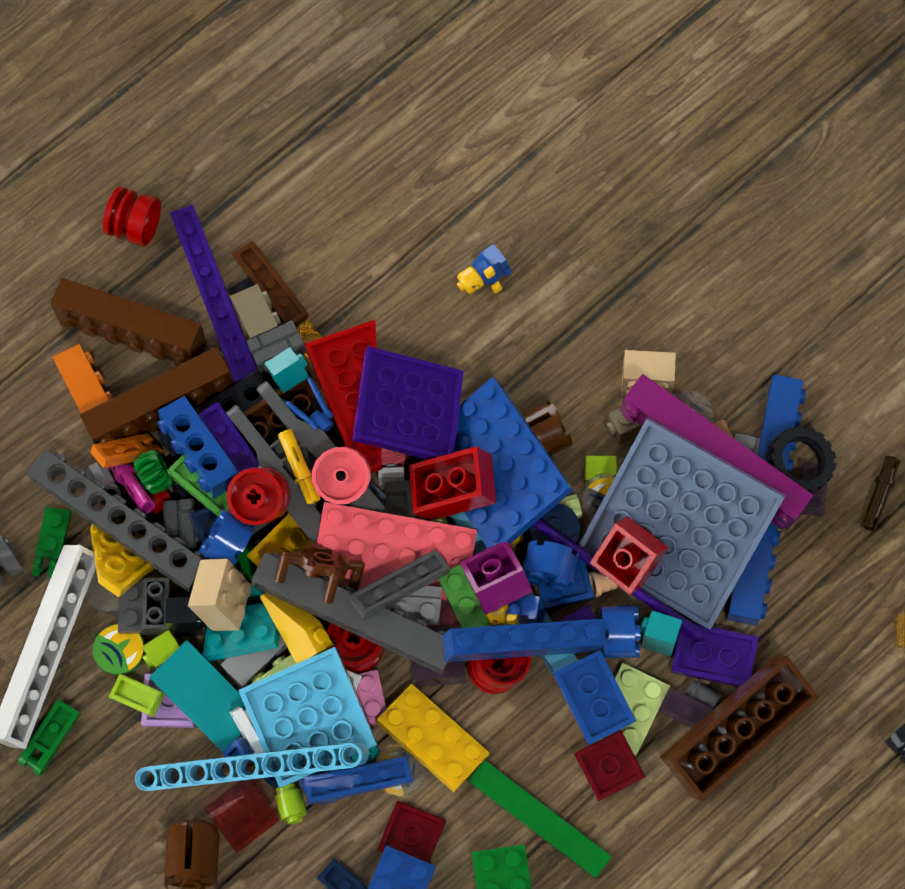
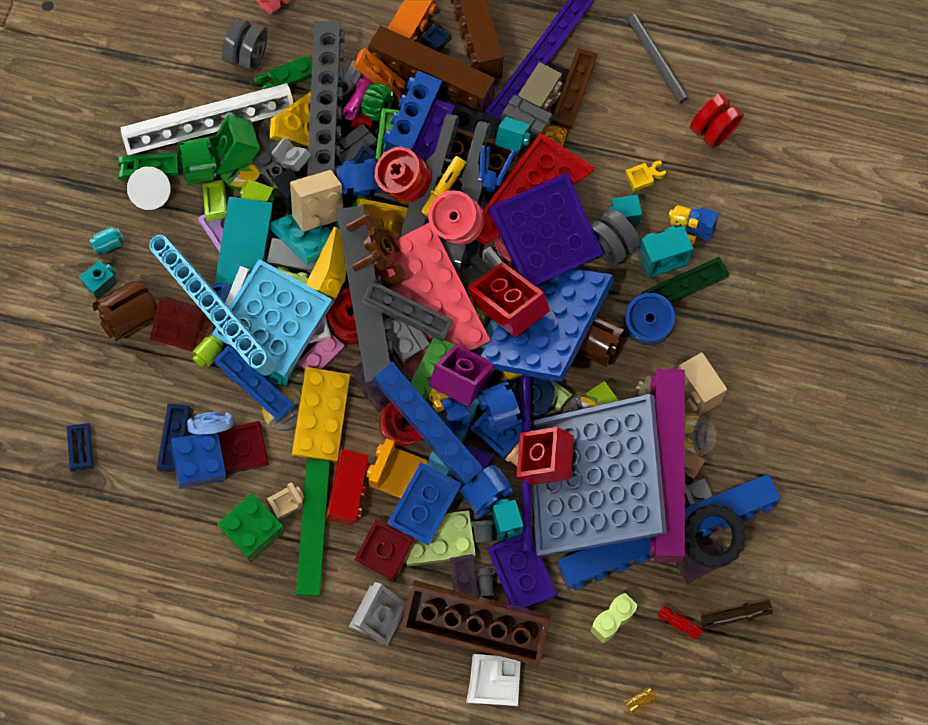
camera: 50 degrees right, 0 degrees up
none -> teal brick [79,260,117,300]
none -> teal brick [89,226,124,255]
none -> white tile [127,167,171,210]
none -> green brick [178,137,217,185]
none -> light blue tile [187,412,233,434]
none -> green slope [210,114,260,175]
none -> tan bracket [267,482,304,520]
none -> light grey bracket [271,138,311,171]
none -> red brick [325,449,371,526]
none -> light grey bracket [349,582,407,646]
none -> light orange bracket [366,438,427,499]
none -> dark blue tile [422,24,451,52]
none -> white plate [466,654,521,706]
none -> dark grey piece [471,521,494,543]
none -> dark grey wheel [590,209,641,266]
none -> yellowish green brick [591,593,637,643]
none -> teal brick [607,195,642,224]
none -> yellow plate [625,161,666,192]
none -> blue wheel [625,293,675,346]
none -> dark grey piece [627,14,688,104]
none -> teal brick [638,225,693,279]
none -> dark green tile [641,257,729,304]
none -> red axle [658,606,702,639]
none -> red wheel [689,93,744,149]

